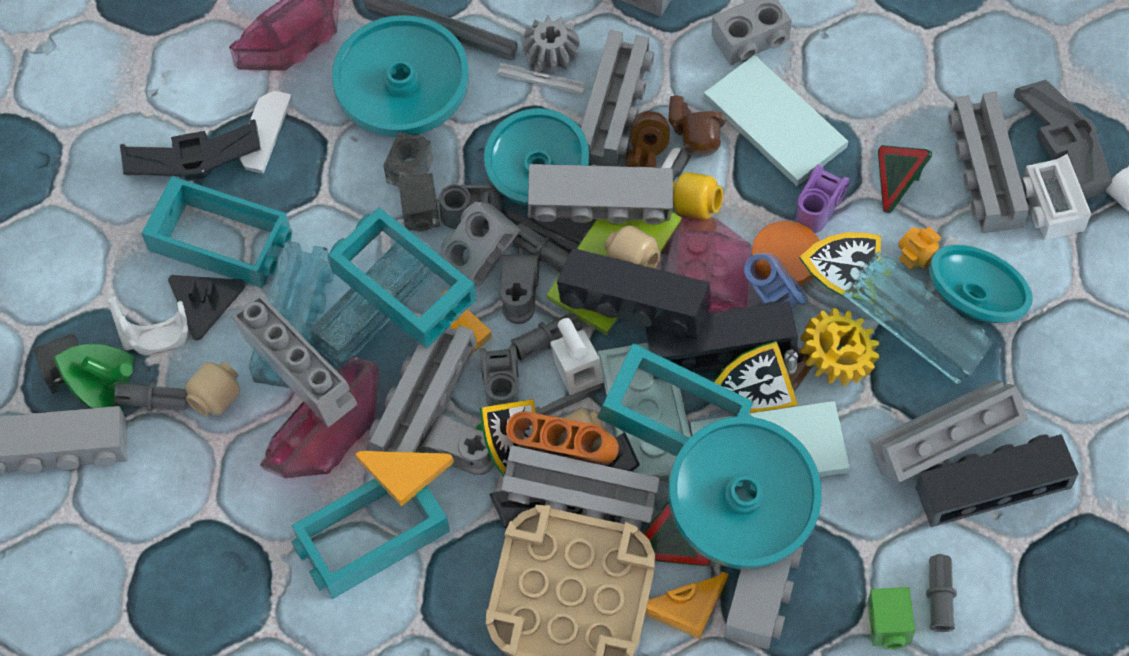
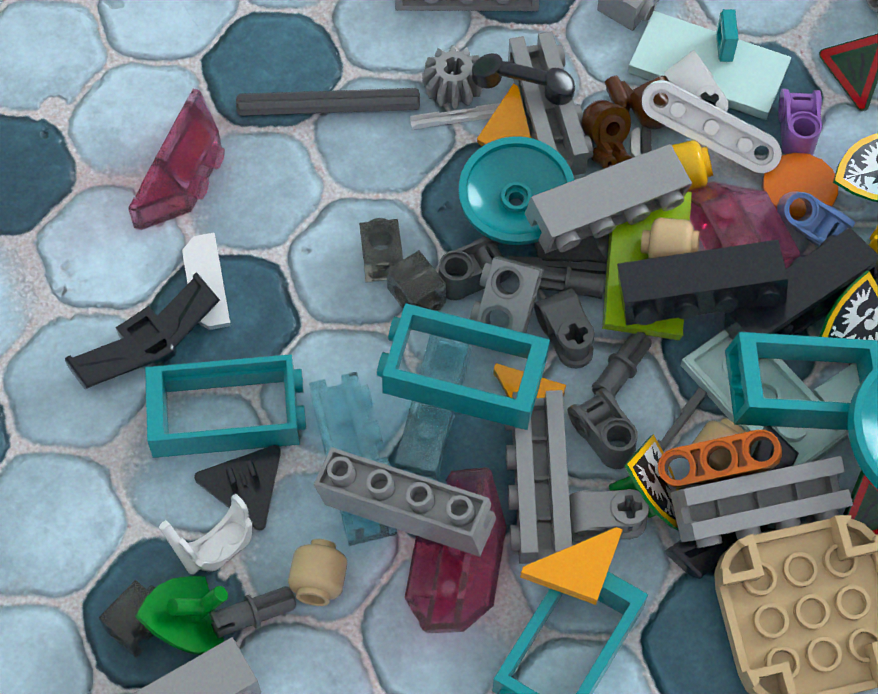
camera: 30 degrees left, 0 degrees up
teal dish [332,15,469,137] -> none
white brick [550,318,604,395] -> none
none -> black bar [472,53,575,105]
none -> light orange tile [477,83,531,146]
none -> white plate [642,80,782,173]
none -> white piece [664,50,729,112]
none -> teal tile [716,9,739,62]

